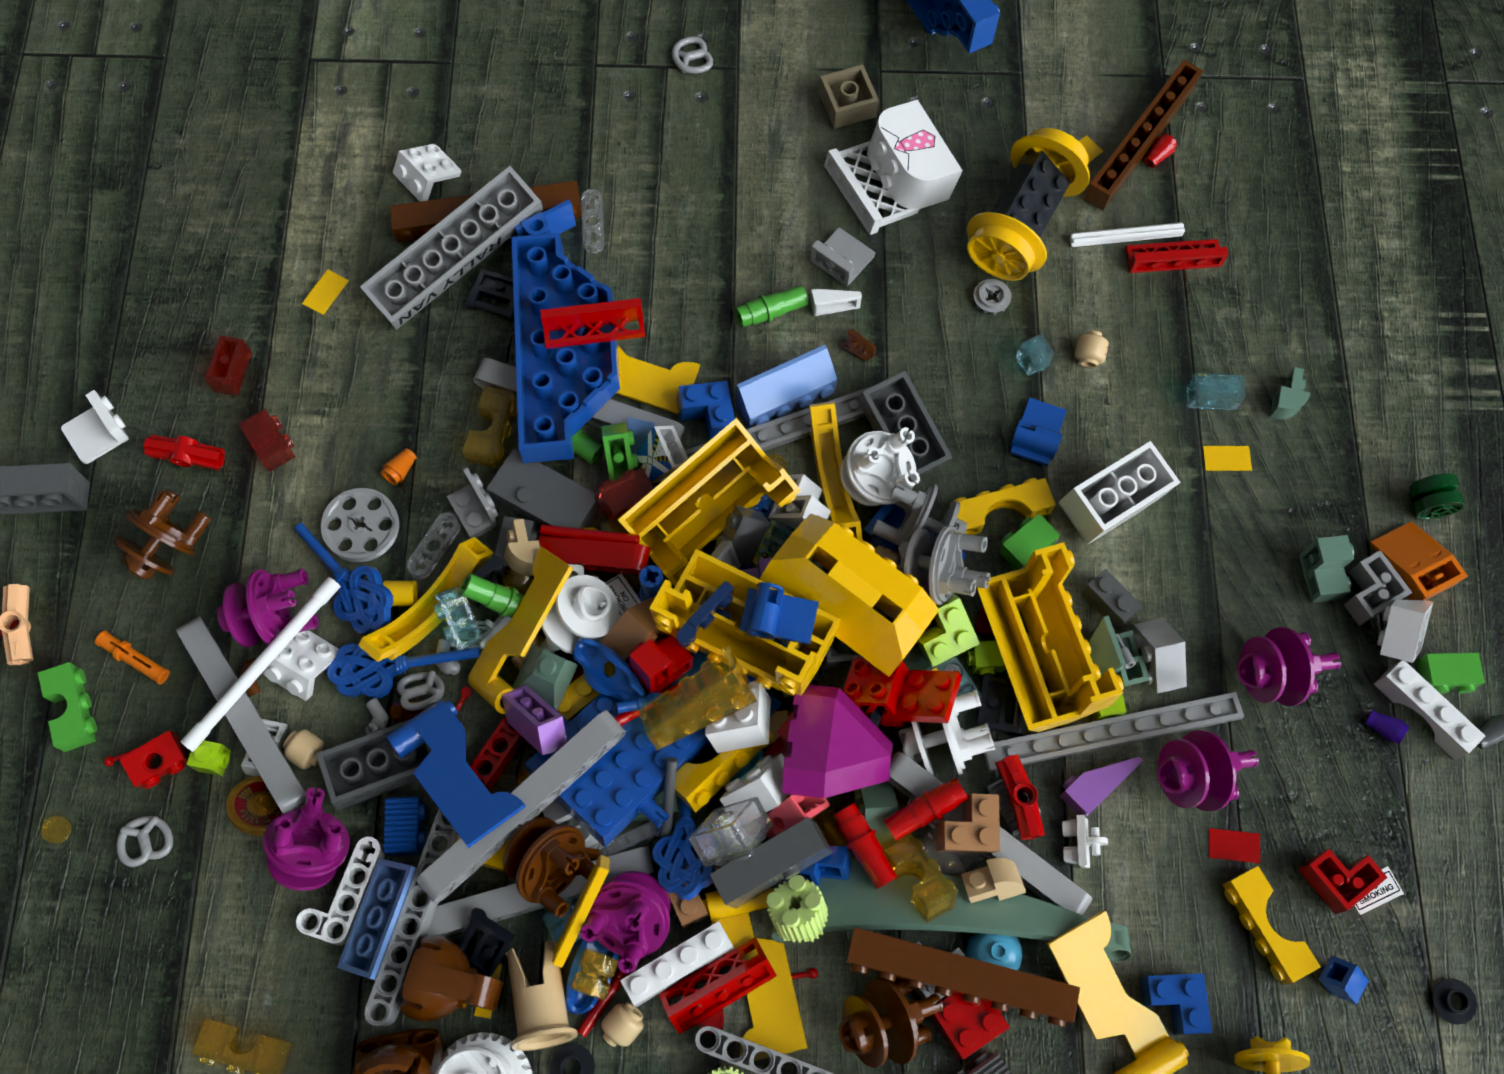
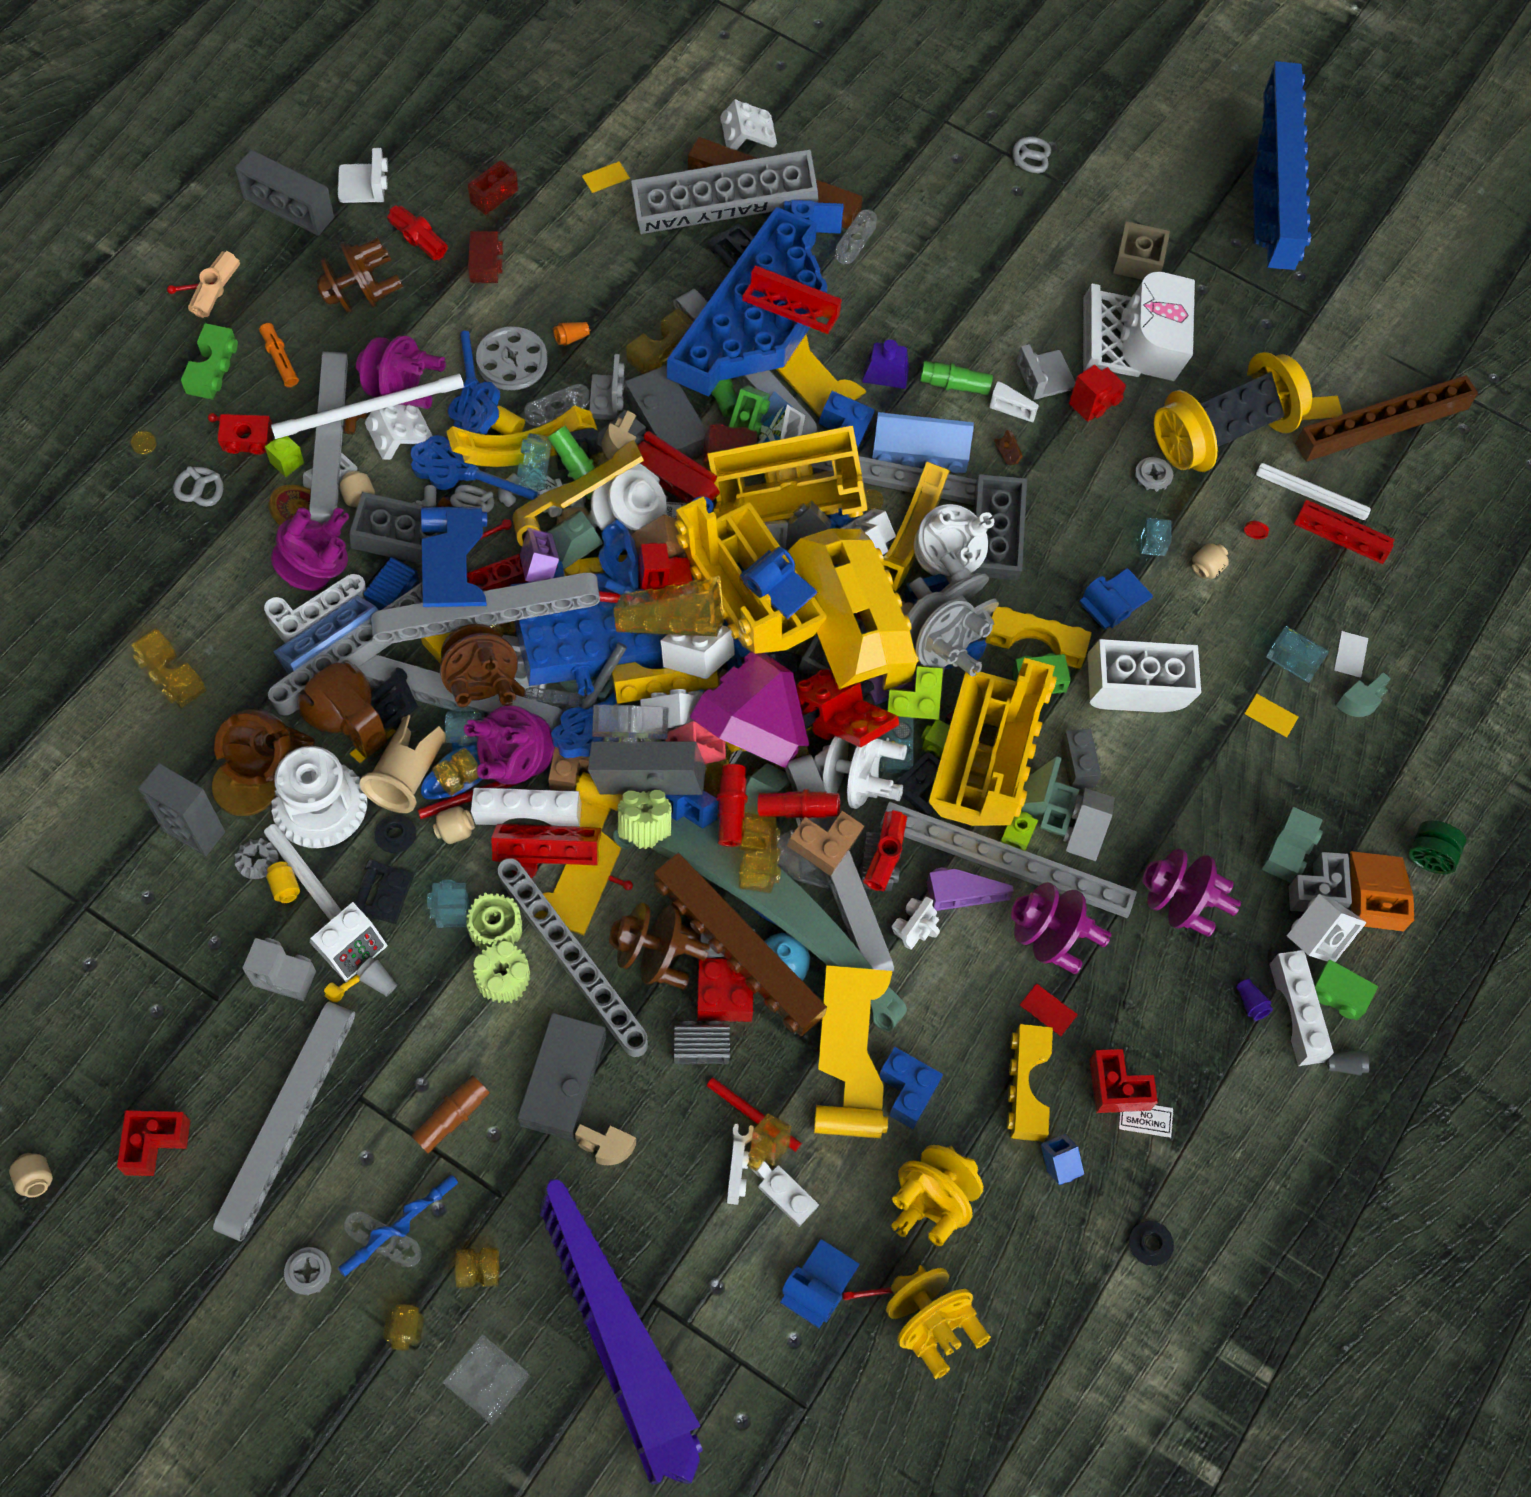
camera: 30 degrees right, 5 degrees down
yellow tile [552,855,610,968] -> none
dark blue hinge [676,581,734,647] -> none
tan brick [961,858,1026,903] -> none
light grey pin [1115,634,1136,669] -> none
red cone [1144,134,1177,168] -> none
none -> dark purple torso [862,340,909,389]
none -> red brick [1069,364,1126,422]
none -> red piece [1244,521,1269,539]
none -> white sticker [1334,631,1368,678]

